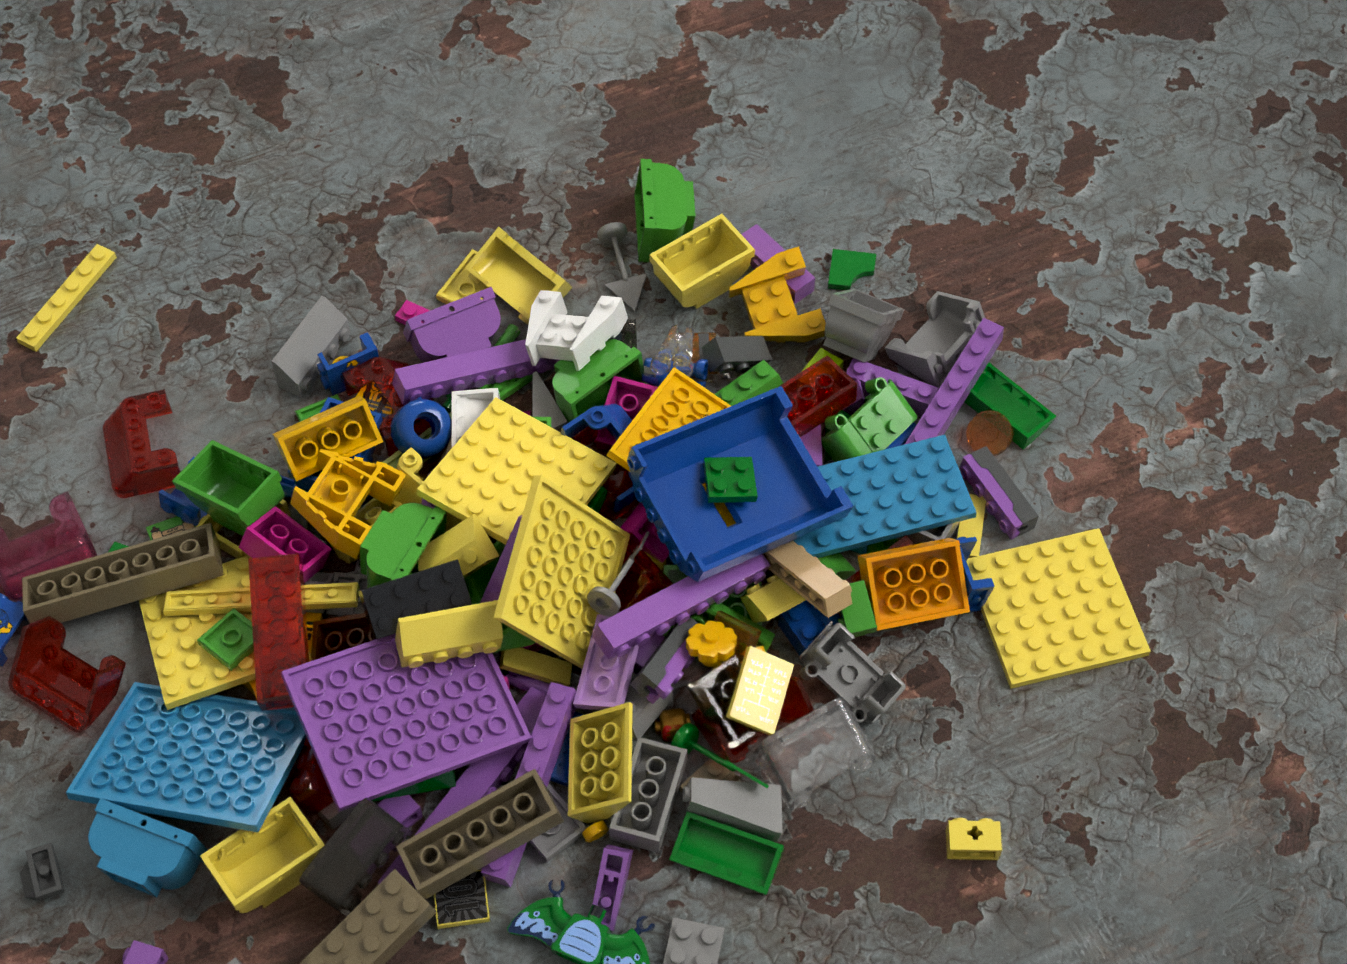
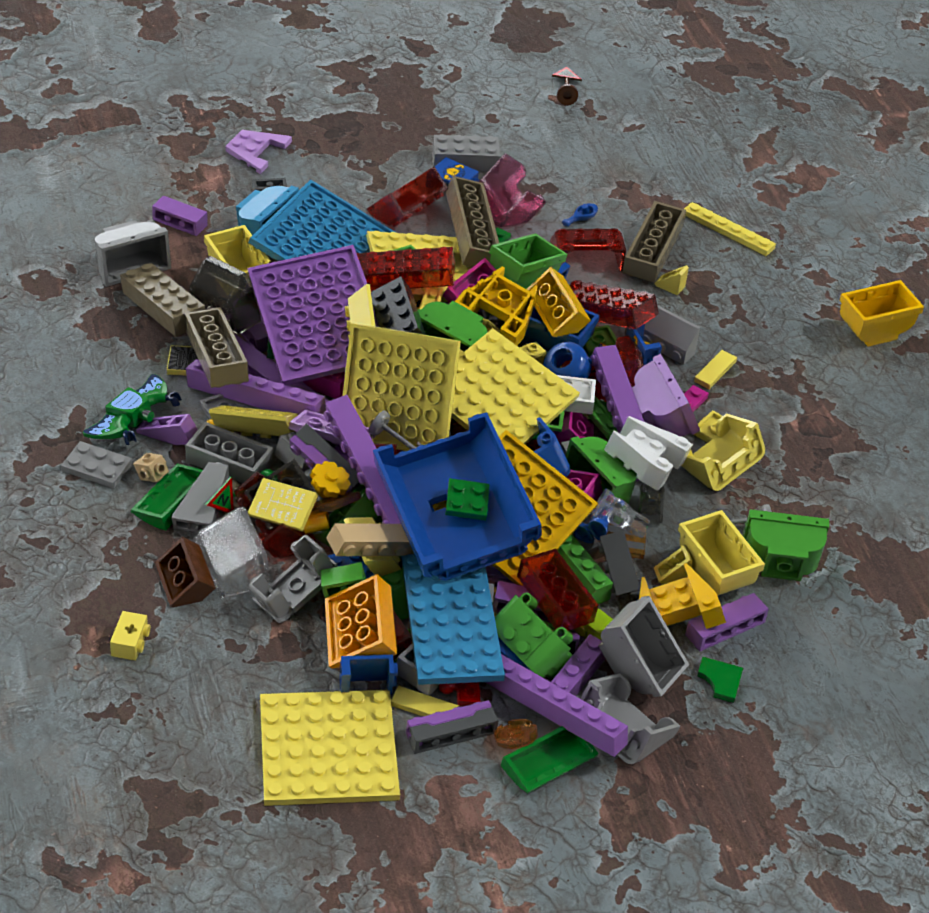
camera: 95 degrees right, 15 degrees down
none -> tan brick [133,453,169,482]
none -> reddish brown slope [155,537,216,608]
none -> blue piece [562,203,598,227]
none -> clear red brick [569,280,659,329]
none -> dark tan brick [622,201,686,282]
none -> light yellow slope [653,545,693,584]
none -> light yellow slope [654,265,689,295]
none -> light yellow tile [694,350,737,389]
none -> yellow container [839,280,924,347]

